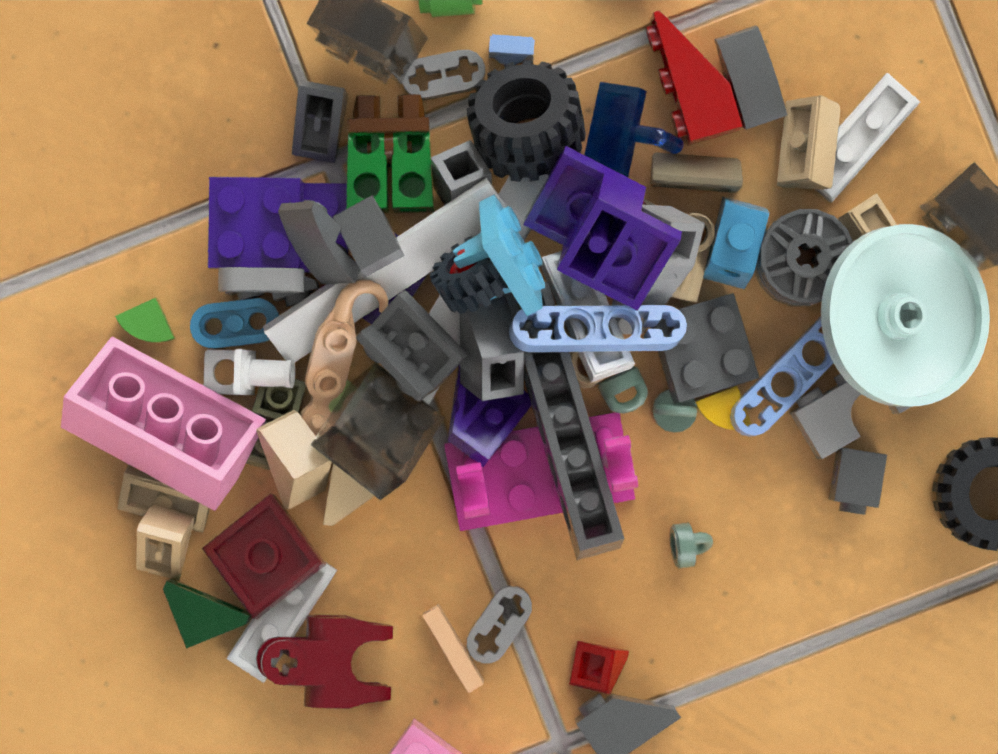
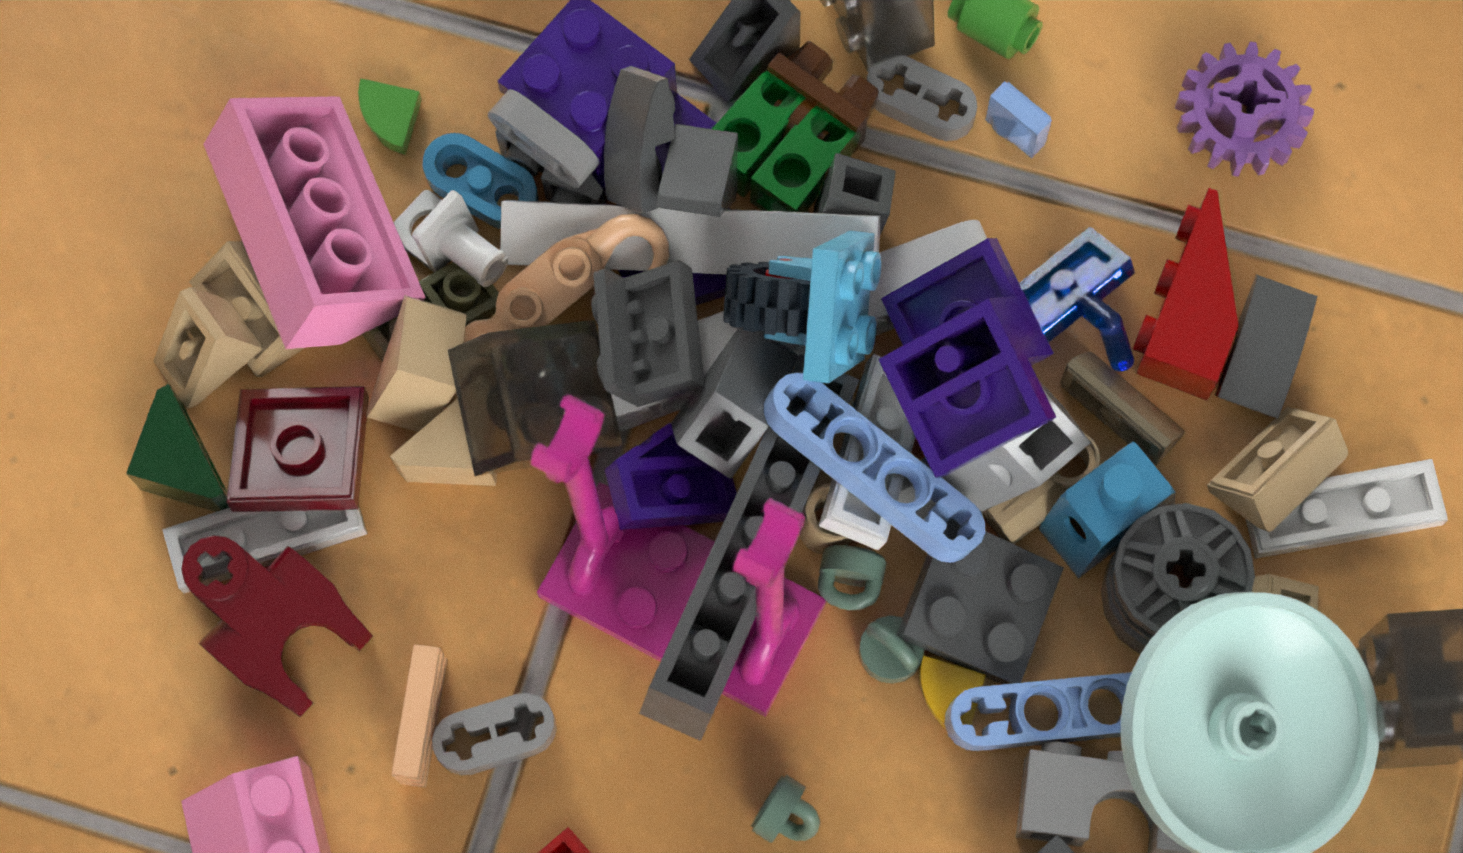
camera: 40 degrees right, 15 degrees down
black tyre [466,60,586,182] -> none

